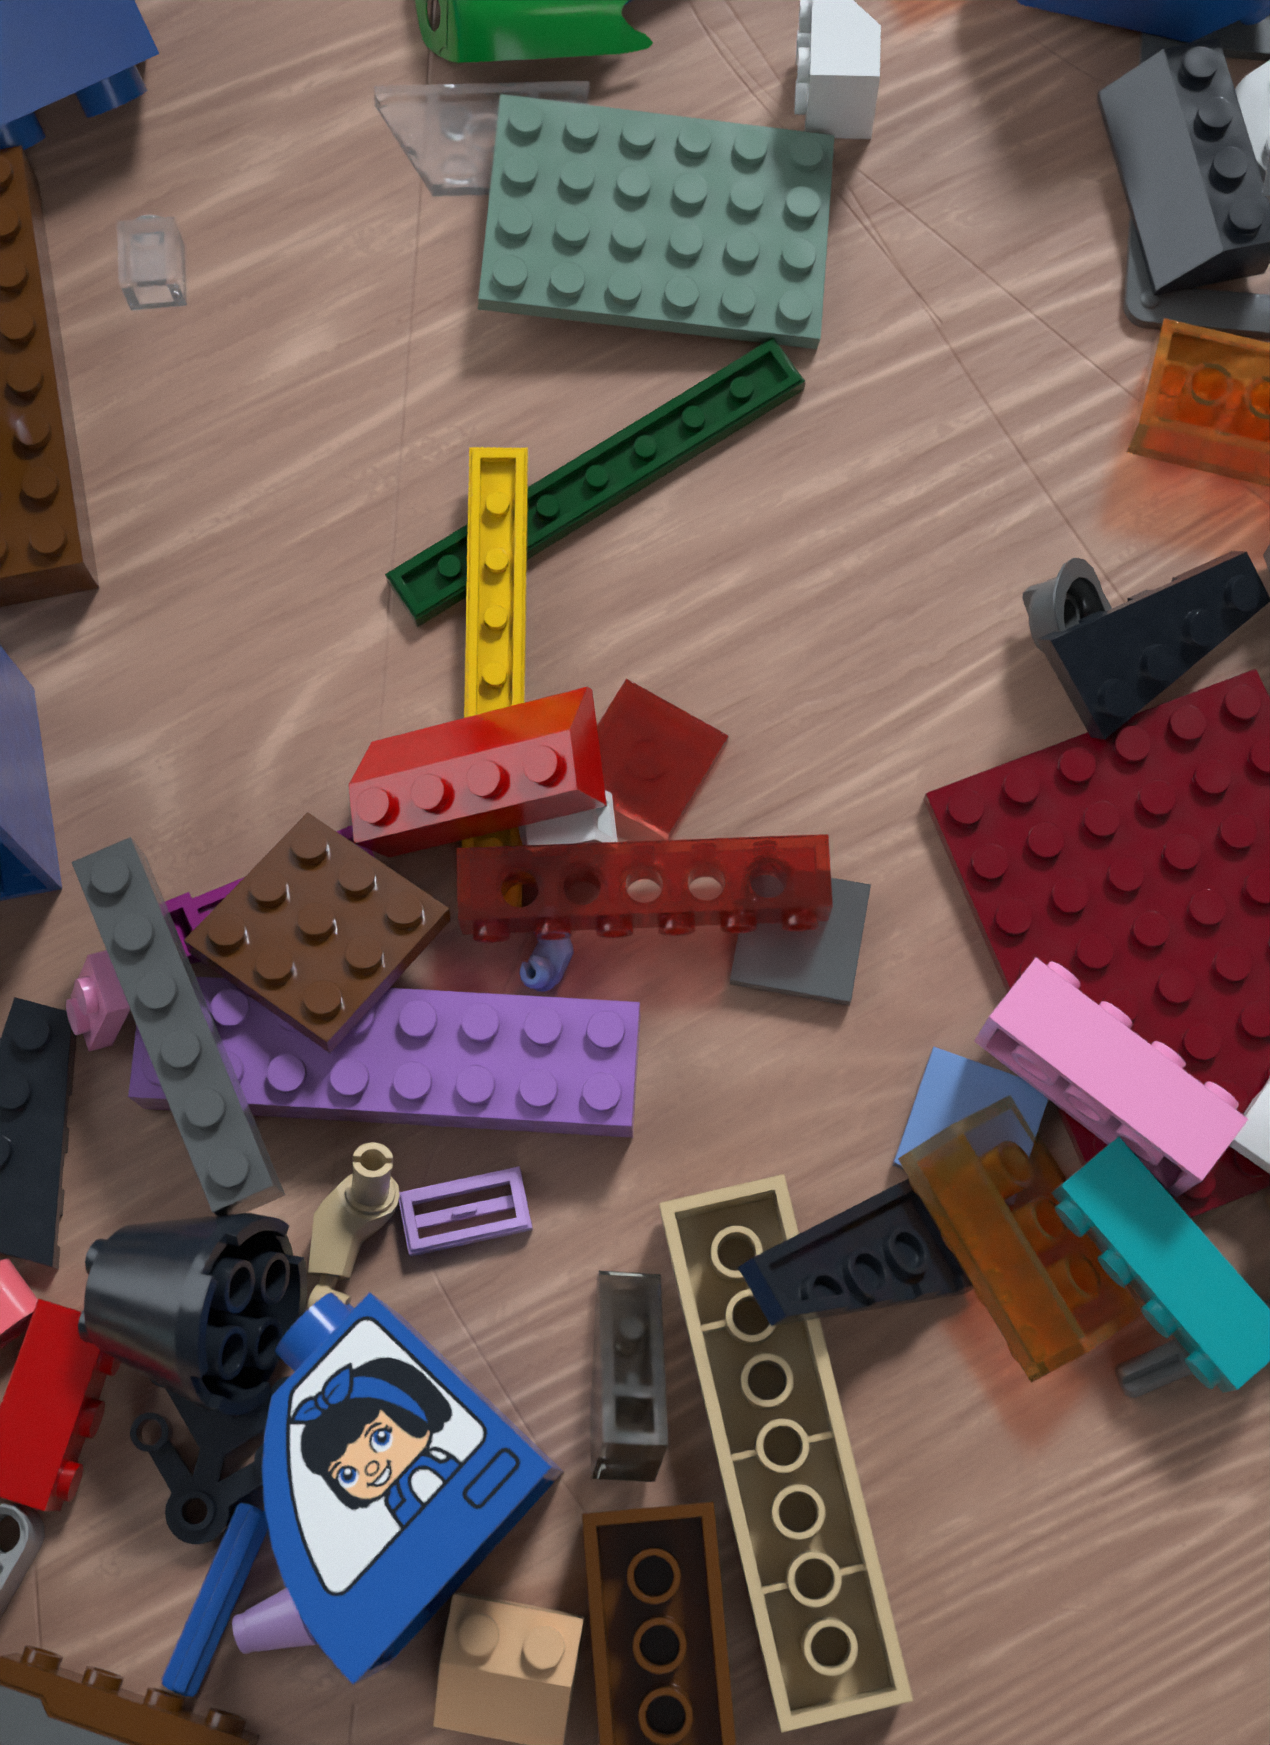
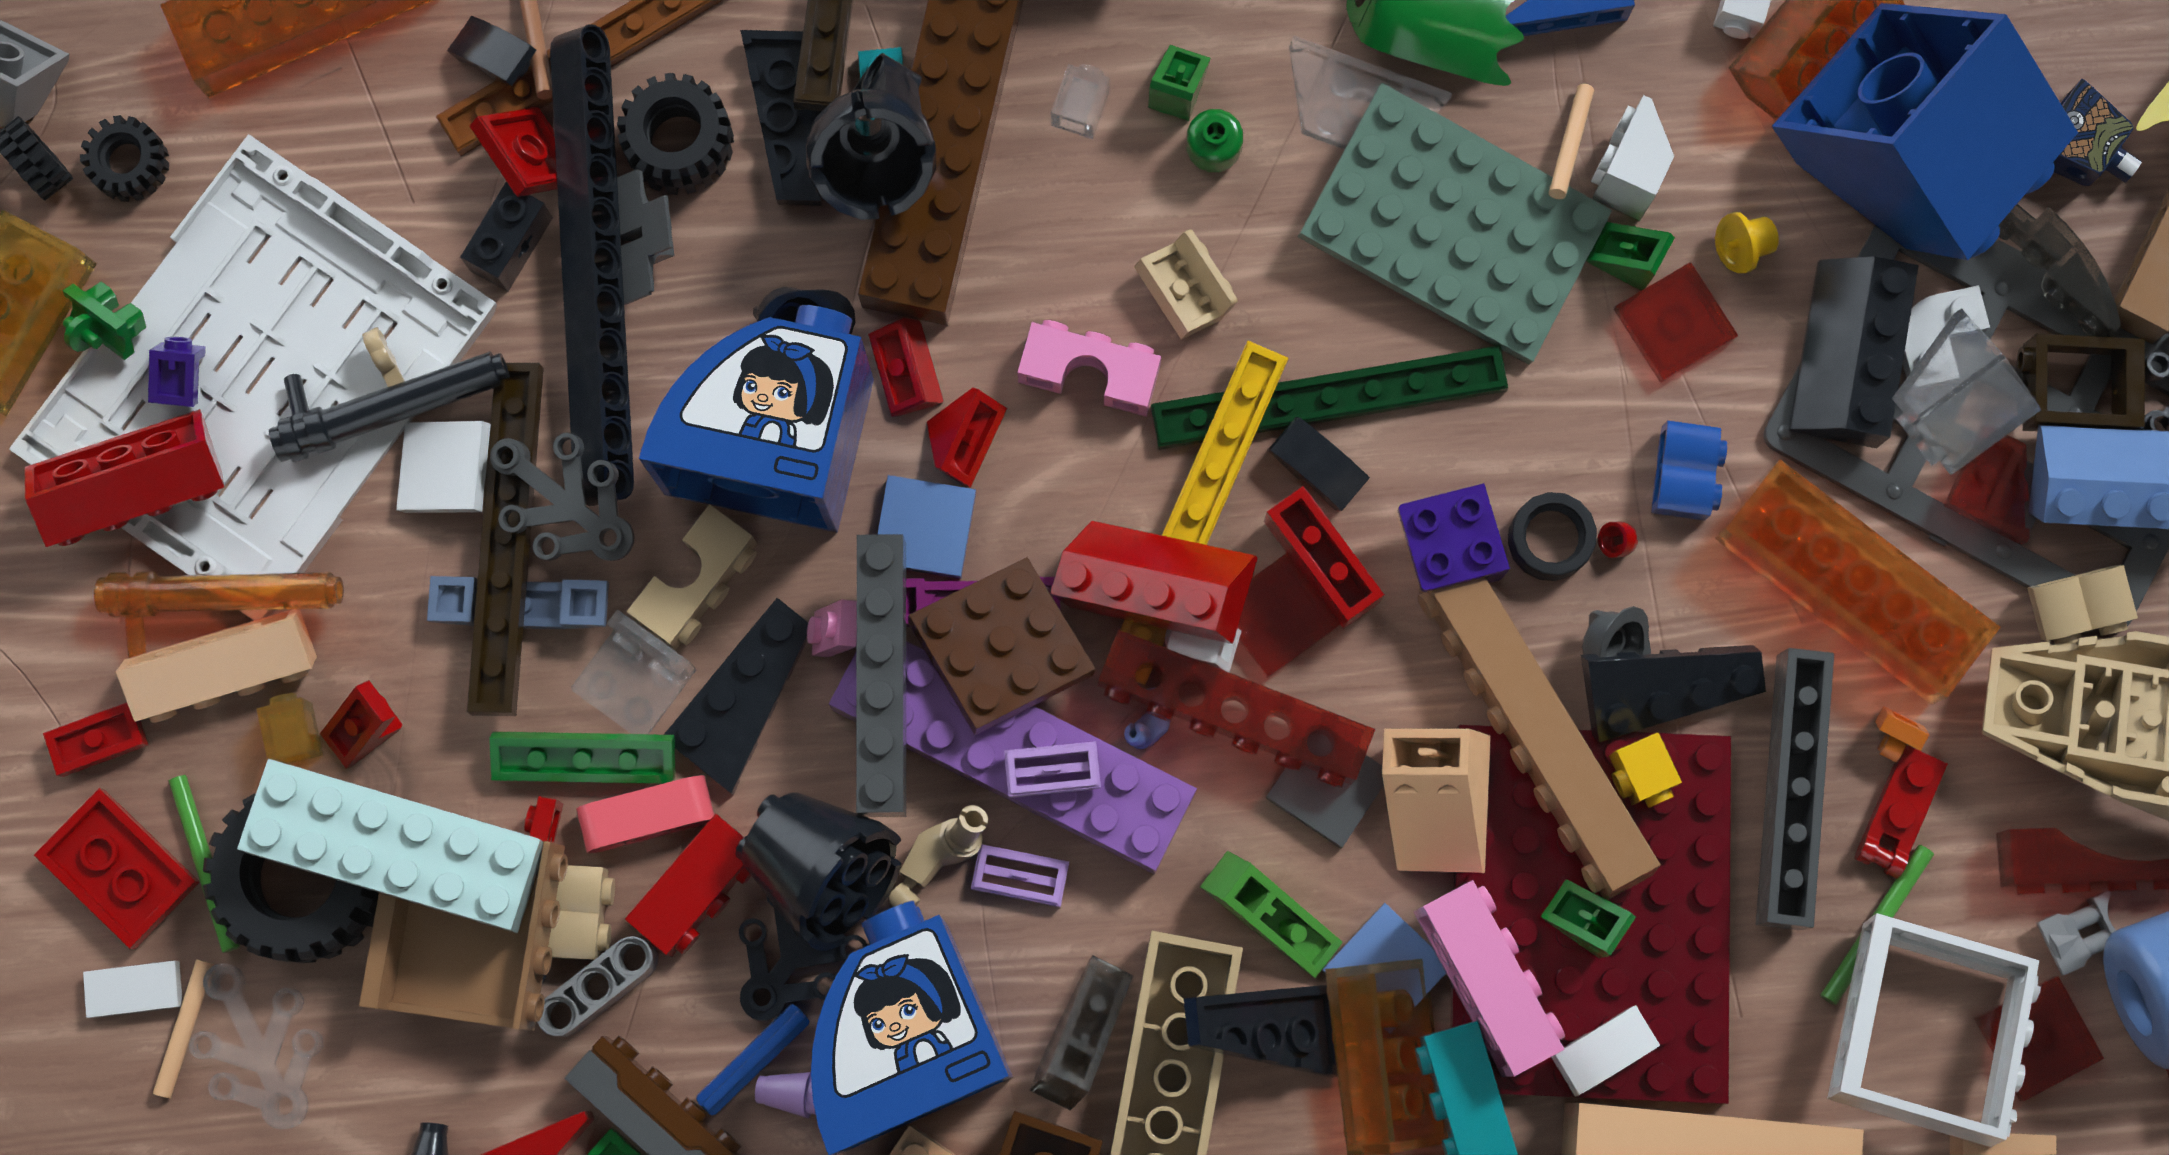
camera: 20 degrees right, 5 degrees up
none -> red slope [868,318,943,417]
none -> medium blue tile [877,475,977,579]
none -> red slope [927,388,1007,488]
none -> lavender tile [1004,741,1101,798]
none -> bright pink arch [1018,320,1161,417]
none -> tan bracket [1134,229,1238,340]
none -> green slope [1148,45,1211,121]
none -> green head [1186,109,1243,172]
none -> bright green slope [1200,851,1343,978]
none -> red brick [1264,486,1385,629]
none -> black slope [1268,417,1370,511]
none -> light nougat slope [1382,729,1490,873]
none -> dark purple bracket [1398,483,1510,592]
none -> medium nougat brick [1418,577,1661,900]
none -> black tyre [1508,492,1597,581]
none -> green slope [1541,879,1636,959]
none -> light nougat bar [1549,84,1594,200]
none -> green slope [1586,222,1675,292]
none -> red hinge [1598,521,1638,558]
none -> yellow brick [1609,732,1682,808]
none -> clear red tile [1614,262,1738,383]
none -> blue brick [1651,420,1727,521]
none -> yellow piece [1715,212,1779,273]

